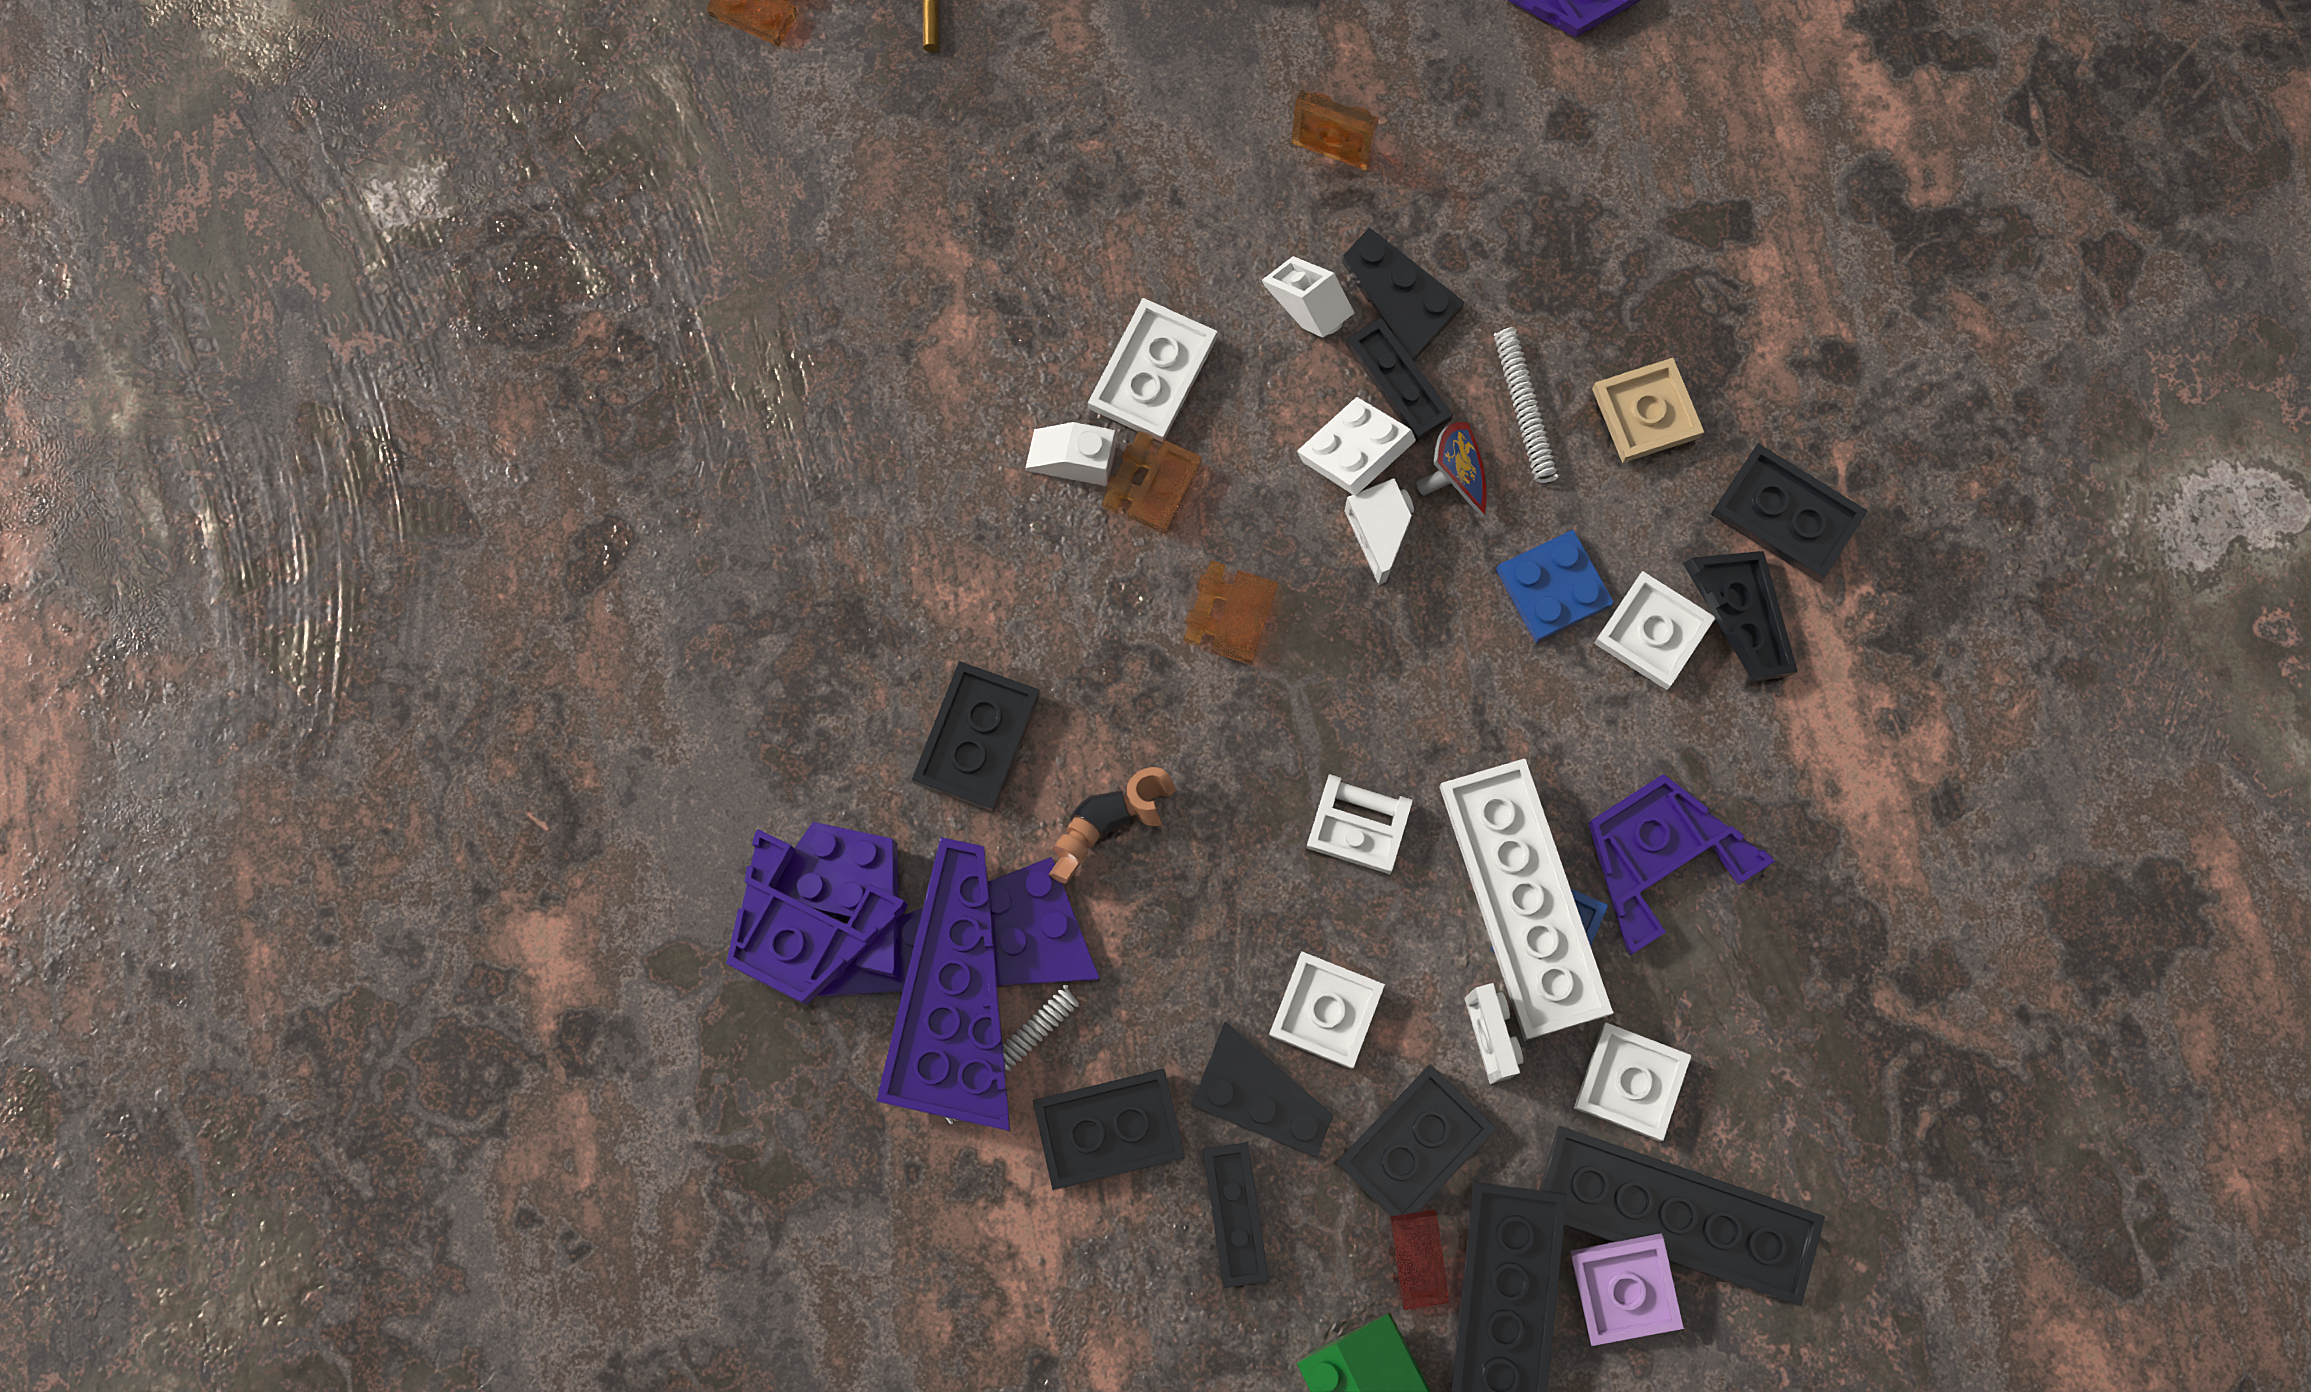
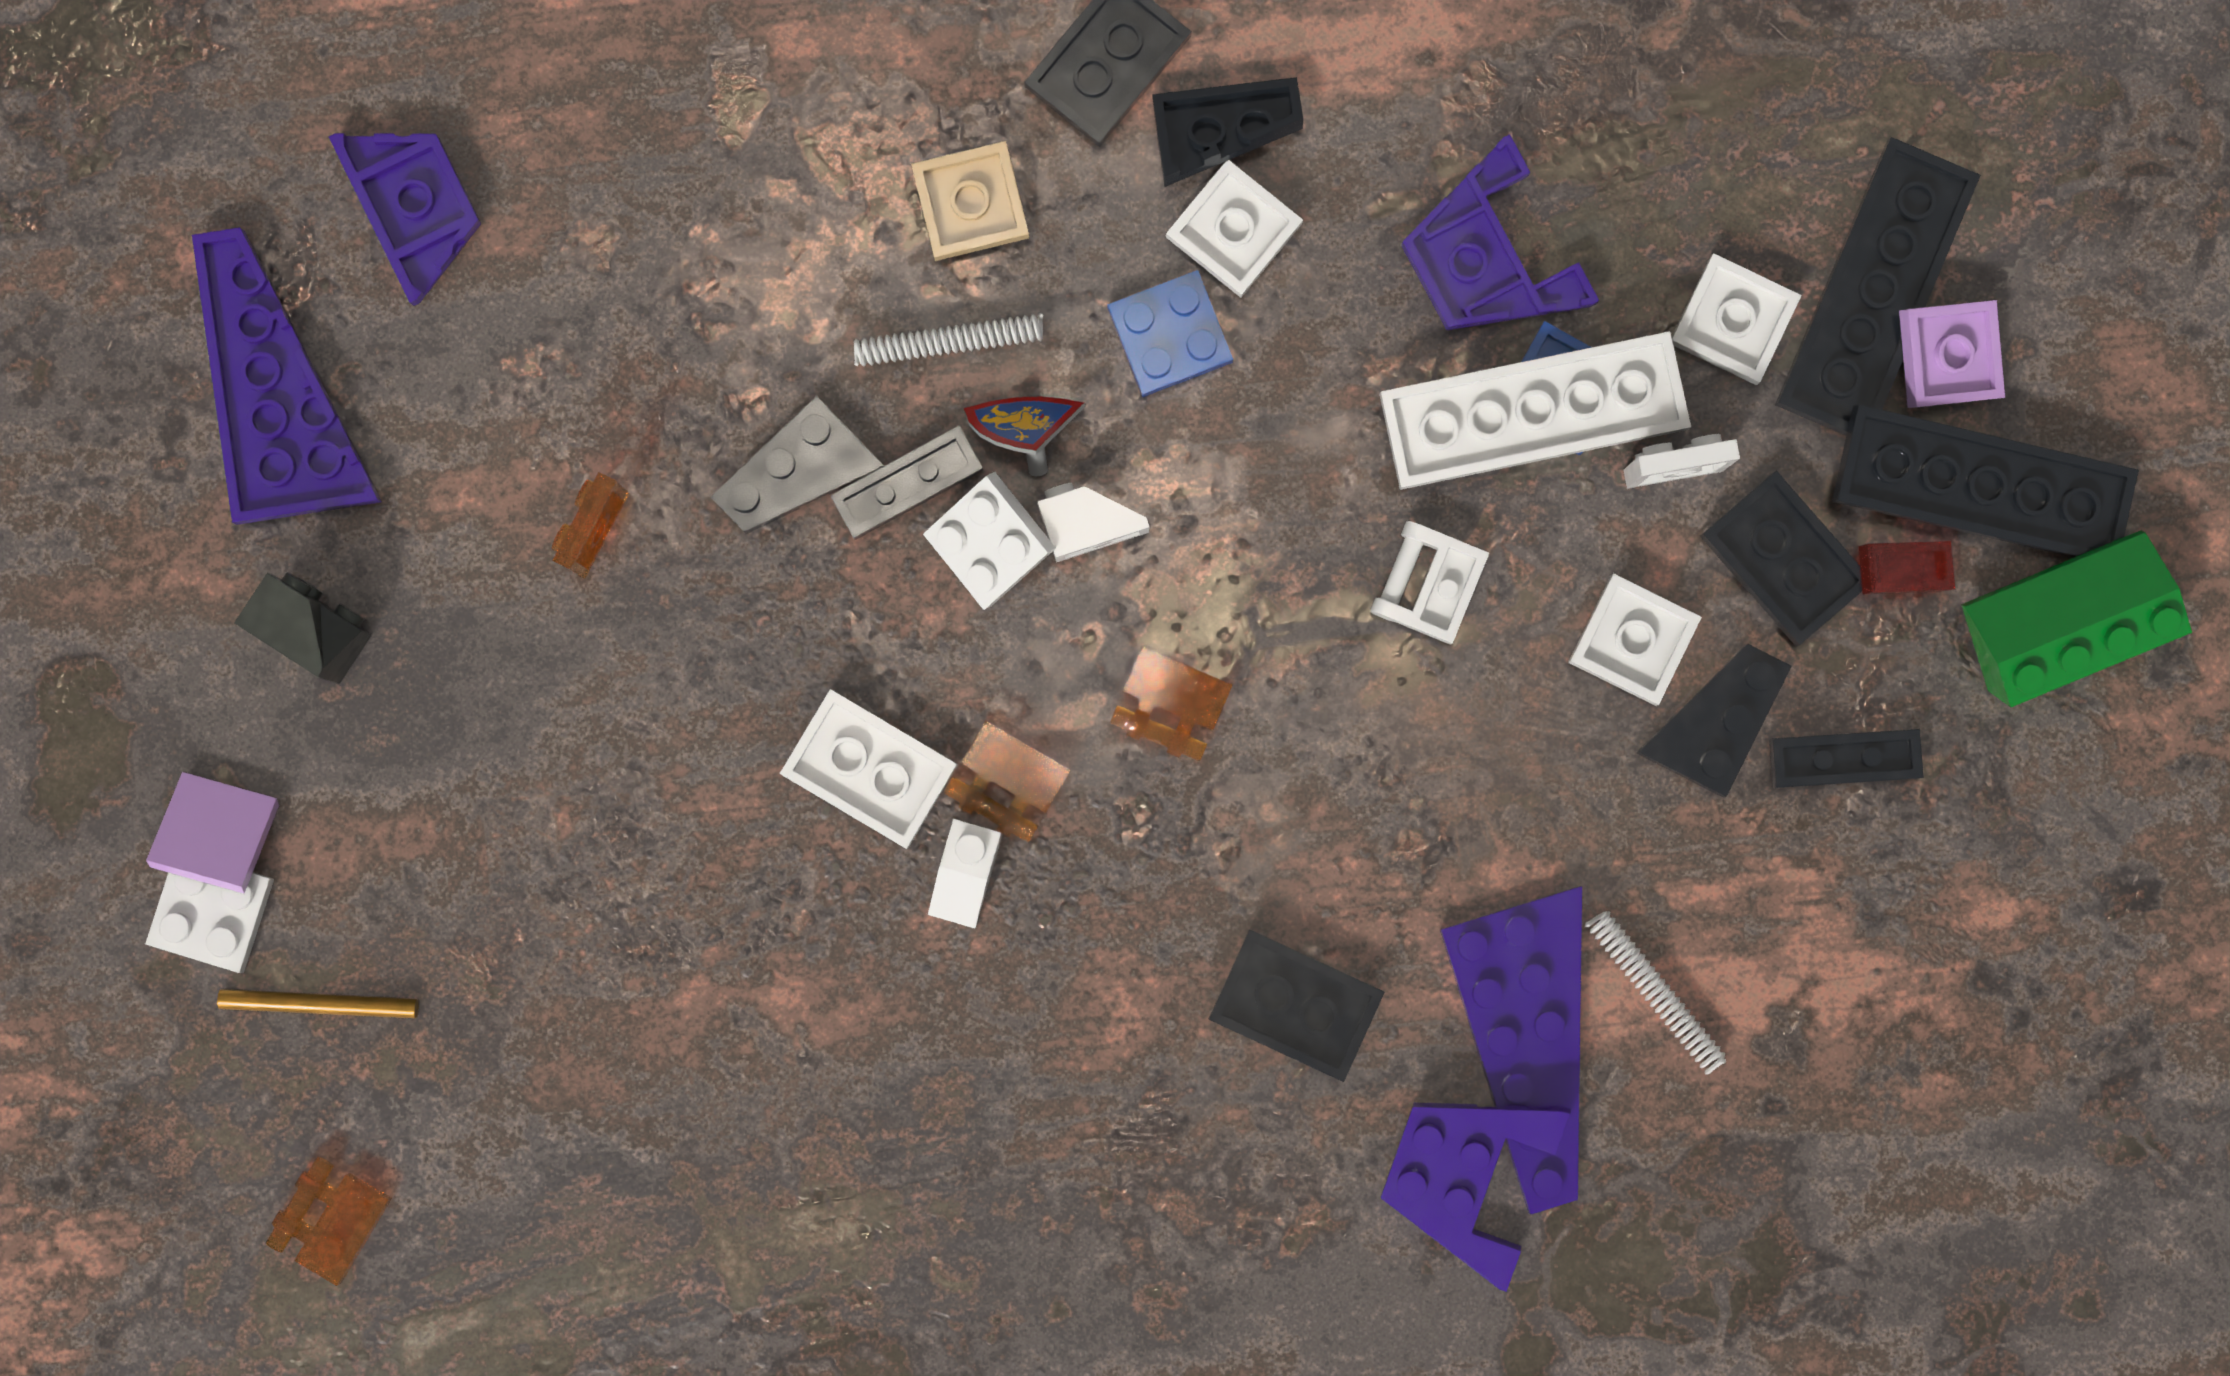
camera: 90 degrees left, 10 degrees up
dark purple wing [726,829,908,1006] -> none
dark purple wing [876,837,1011,1132] -> none
black plate [1033,1069,1185,1191] -> none
nougat piece [1048,767,1176,884] -> none
white slope [1262,256,1354,338] -> none

